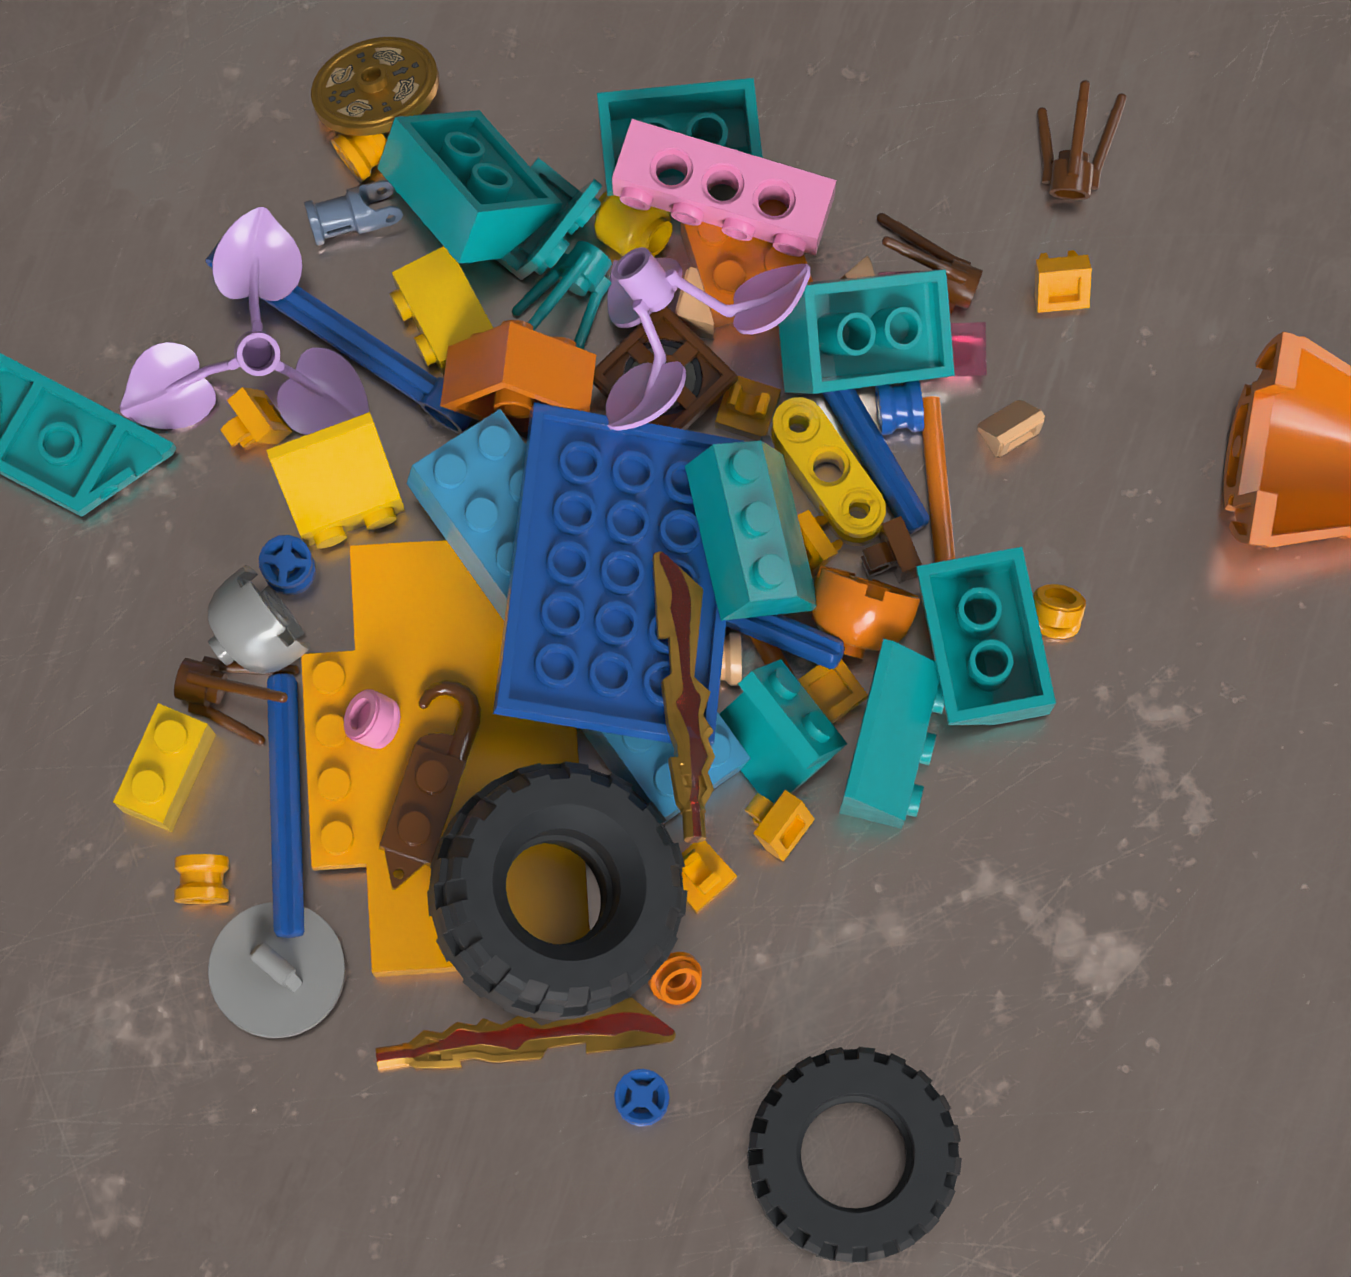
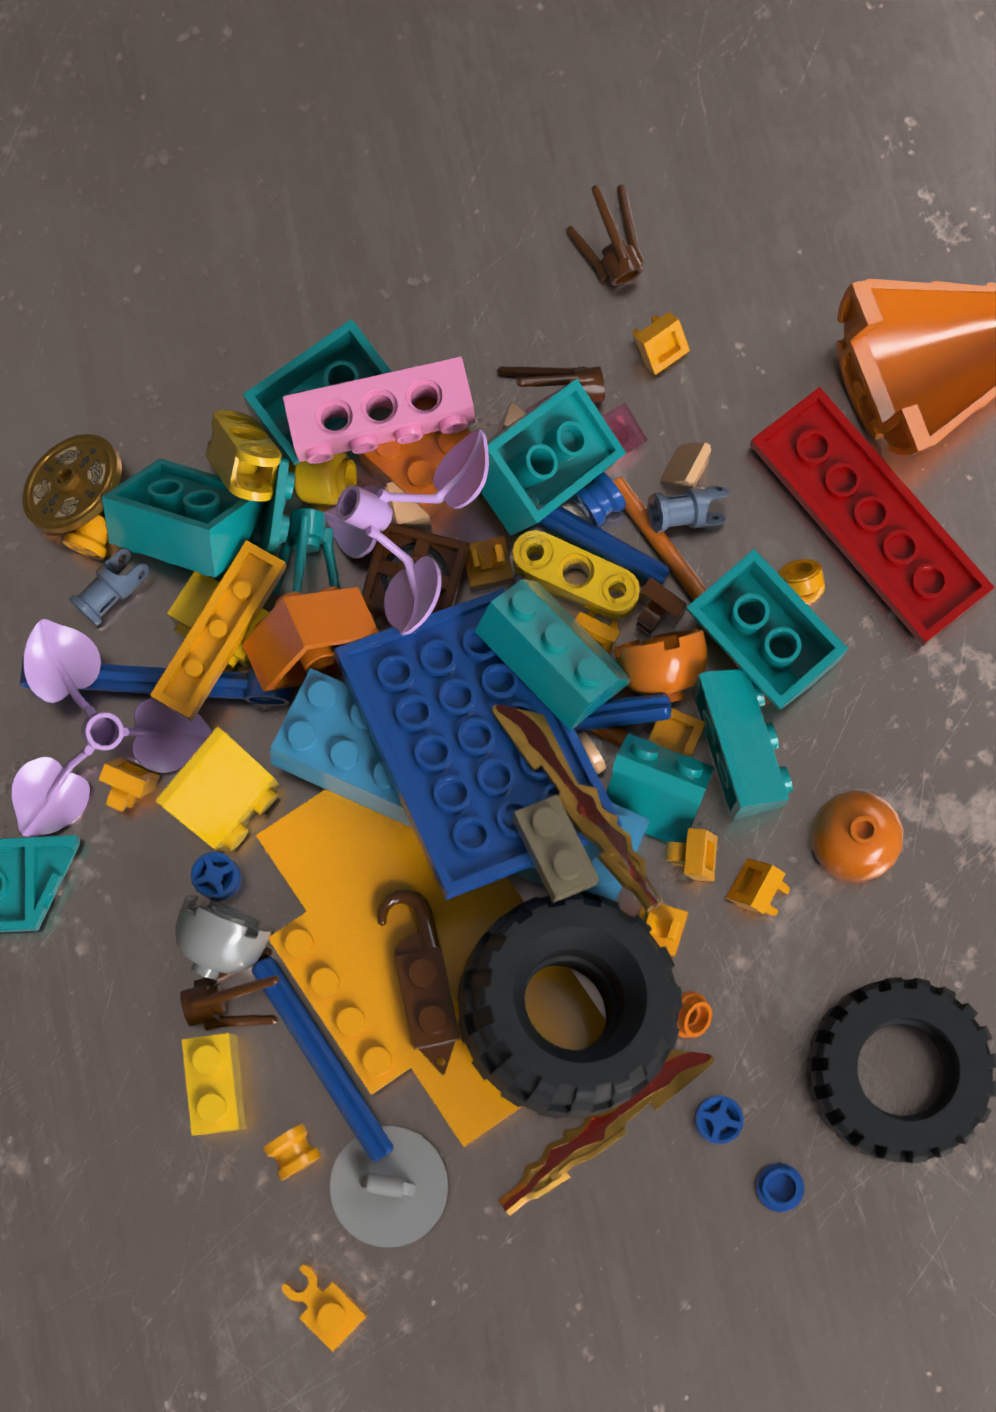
camera: 25 degrees left, 0 degrees up
bright pink tile [344,689,401,749] -> none
none -> light orange plate [150,540,287,721]
none -> yellow piece [205,410,282,502]
none -> light orange plate [281,1263,368,1352]
none -> dark tan plate [512,795,599,903]
none -> sand blue piece [647,486,729,533]
none -> light orange tile [726,858,790,916]
none -> red plate [750,387,995,646]
none -> blue plate [756,1163,804,1212]
none -> orange cylinder [809,790,904,884]

